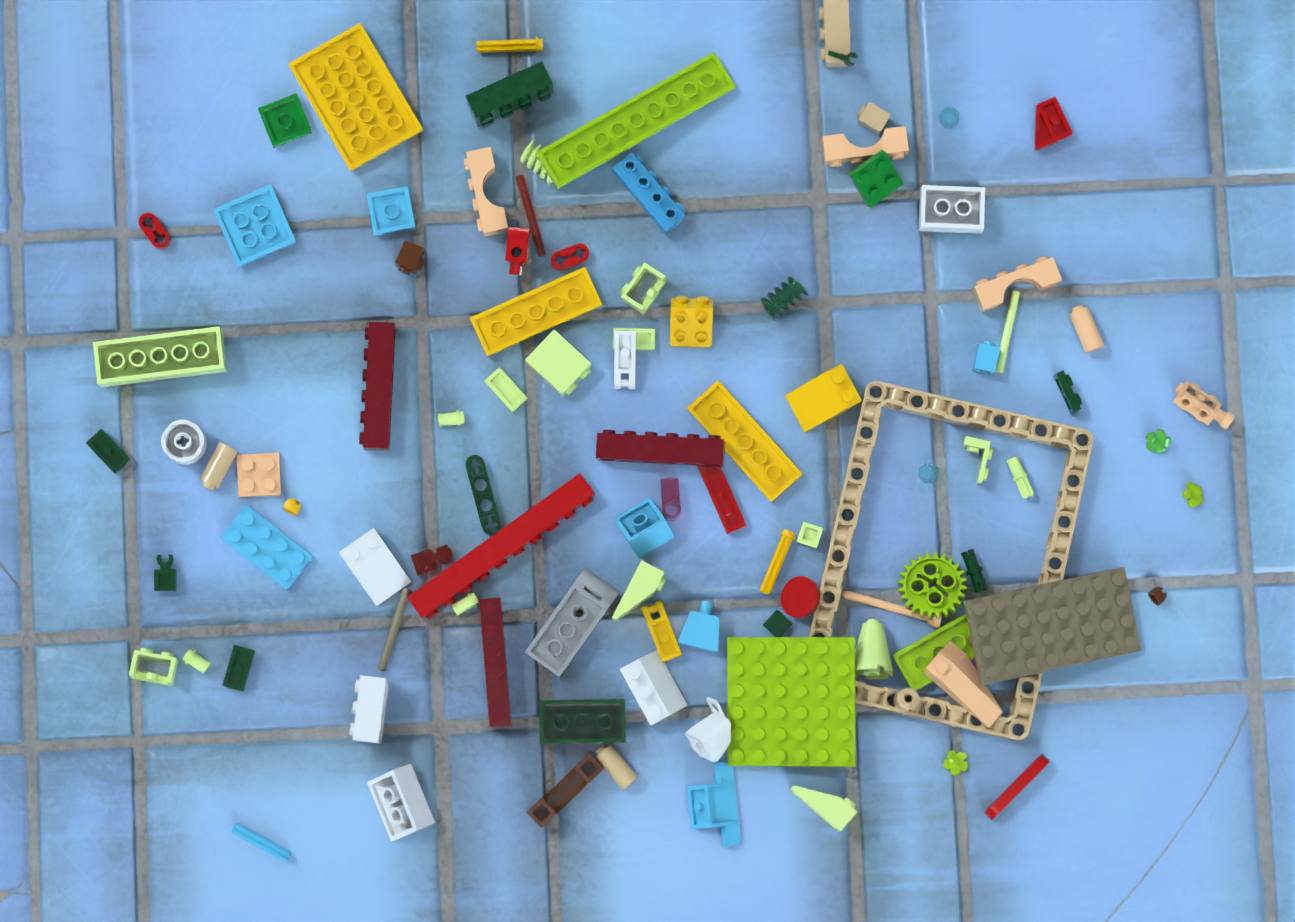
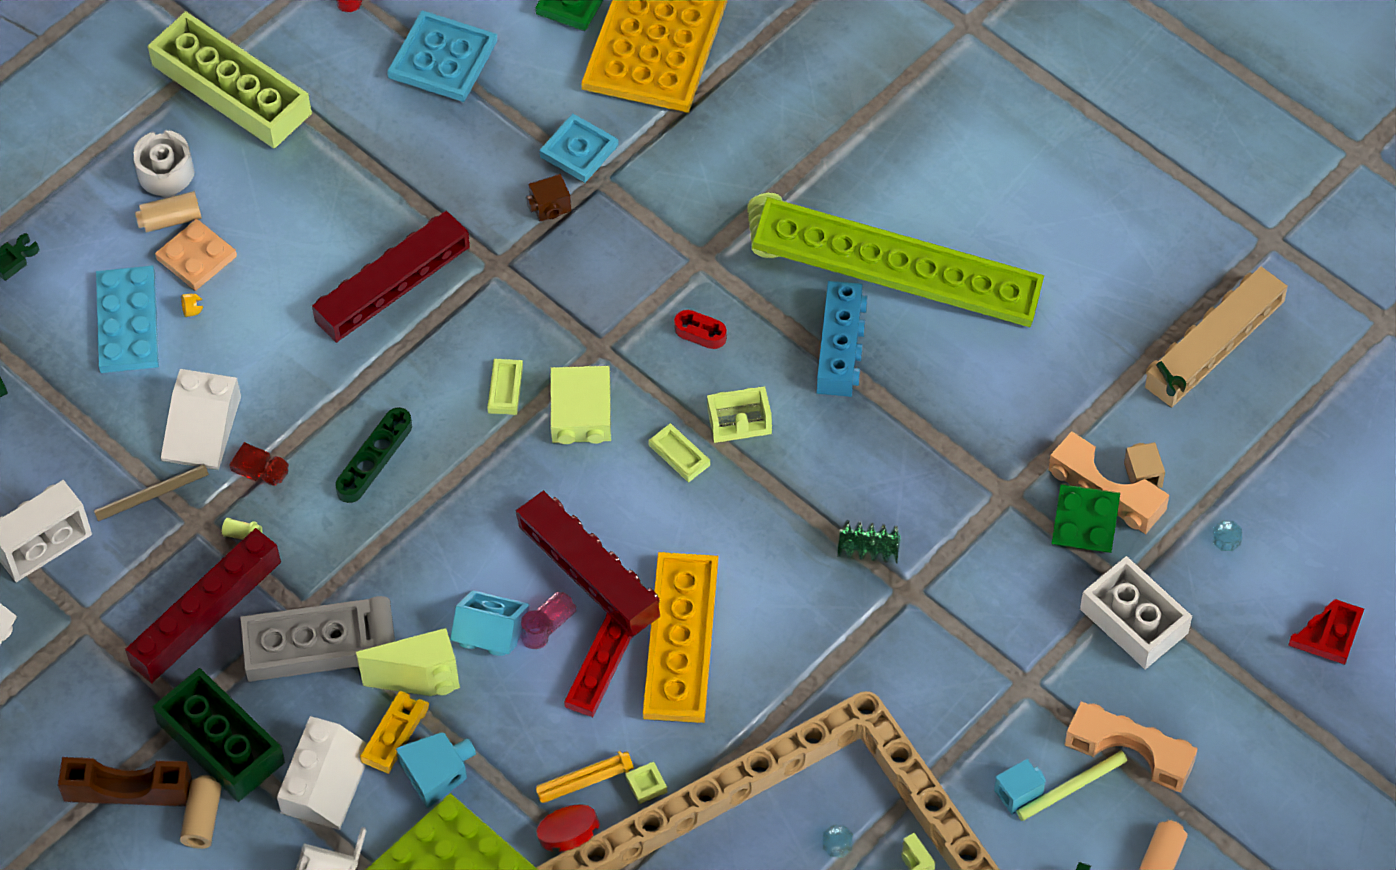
camera: 50 degrees right, 25 degrees down
dark green plate [86,429,131,474] -> none
red brick [407,473,595,620] -> none
yellowish green pin [438,410,465,427] -> none
light nougat arch [463,147,508,237] -> none
dark green brick [466,61,554,127] -> none
yellow plate [470,267,602,357] -> none
yellow axle [476,37,543,53] -> none
red torso [505,227,531,275] -> none
clear red bar [515,175,546,257] -> none
white plate [614,330,636,390] -> none
yellow bracket [670,296,713,347] -> none
dark green tile [763,610,793,637] -> none
yellow slope [785,364,862,433] -> none

